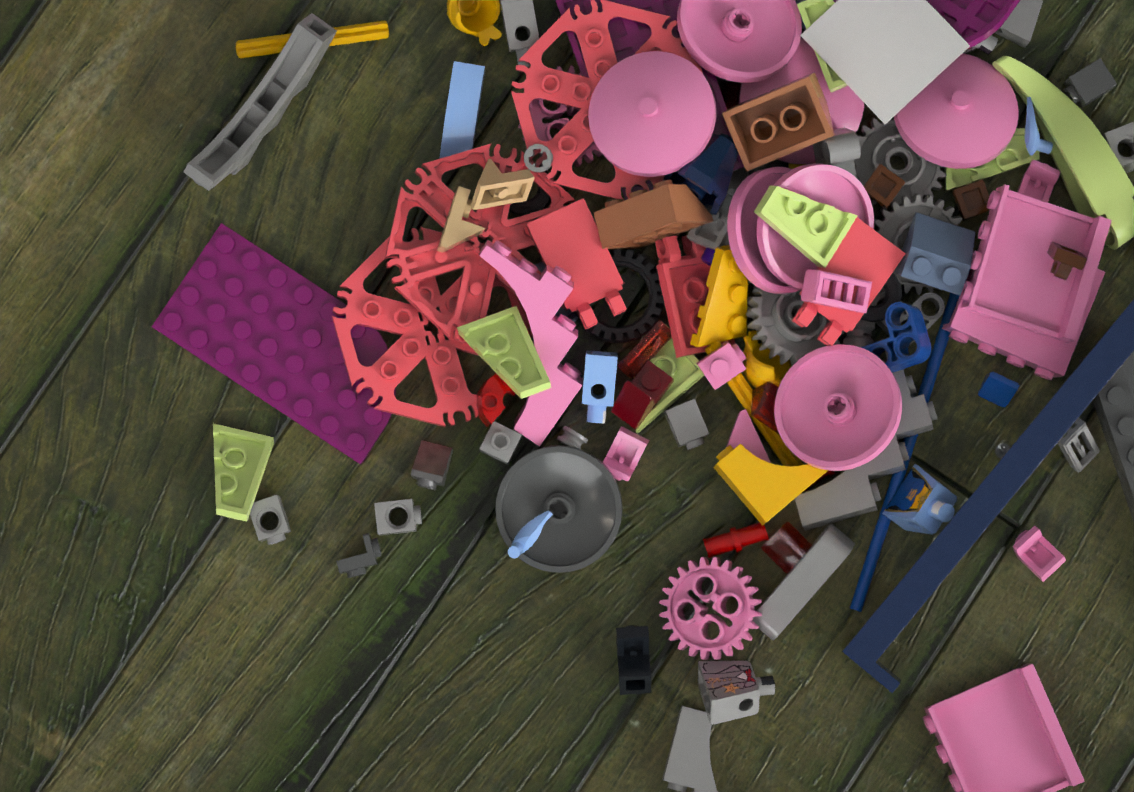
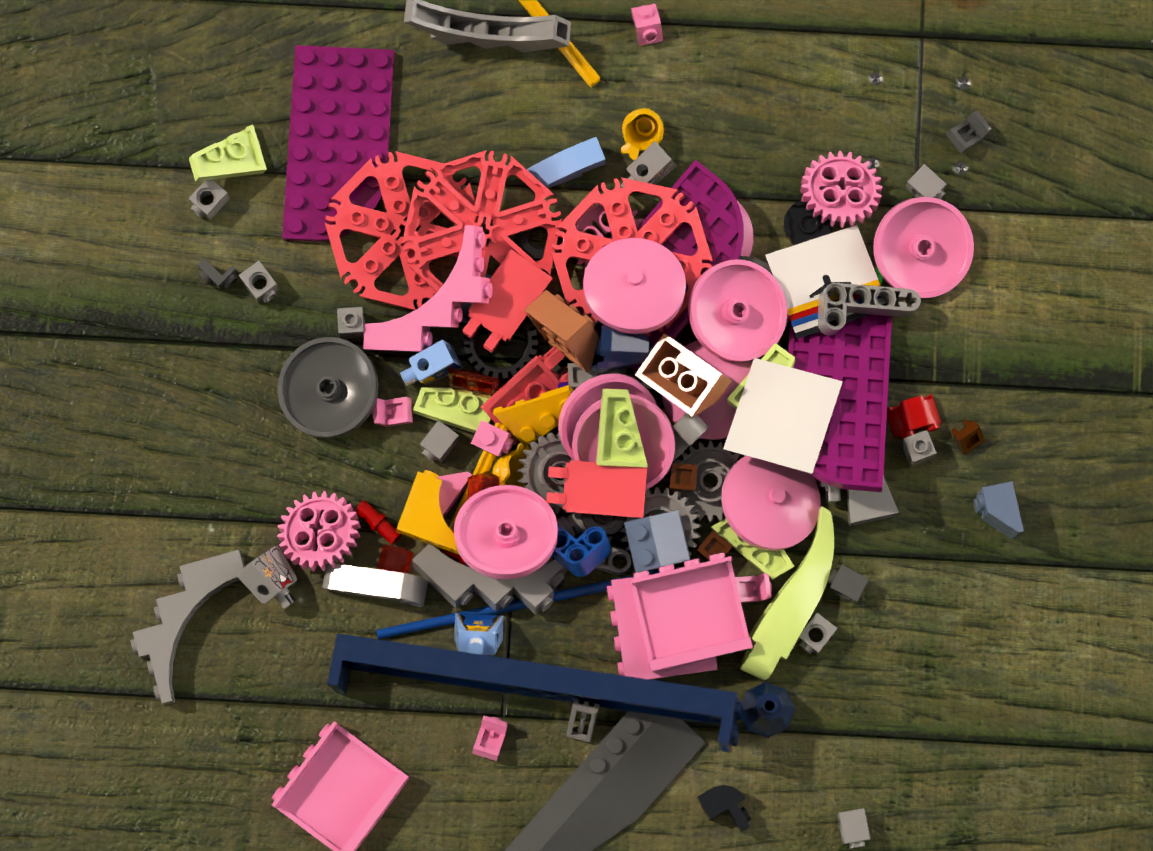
camera: 65 degrees right, 5 degrees down
flat silver slope [411,441,453,490] -> none
tan slope [437,186,485,253] -> none
yellowish green wing [457,306,551,399] -> none
tan slope [470,158,535,210] -> none
red cylinder [476,373,516,427] -> none
light blue bar [508,510,553,559] -> none
light grey bush [524,144,553,173] -> none
light grey bush [556,426,588,449] -> none
dark red slope [611,360,674,430] -> none
black brick [616,625,652,695] -> none
bright pink slope [801,269,872,313] -> none
blue slope [978,371,1020,407] -> none
light blue bar [1025,97,1053,156] -> none
reddish brown tile [1047,241,1087,280] -> none

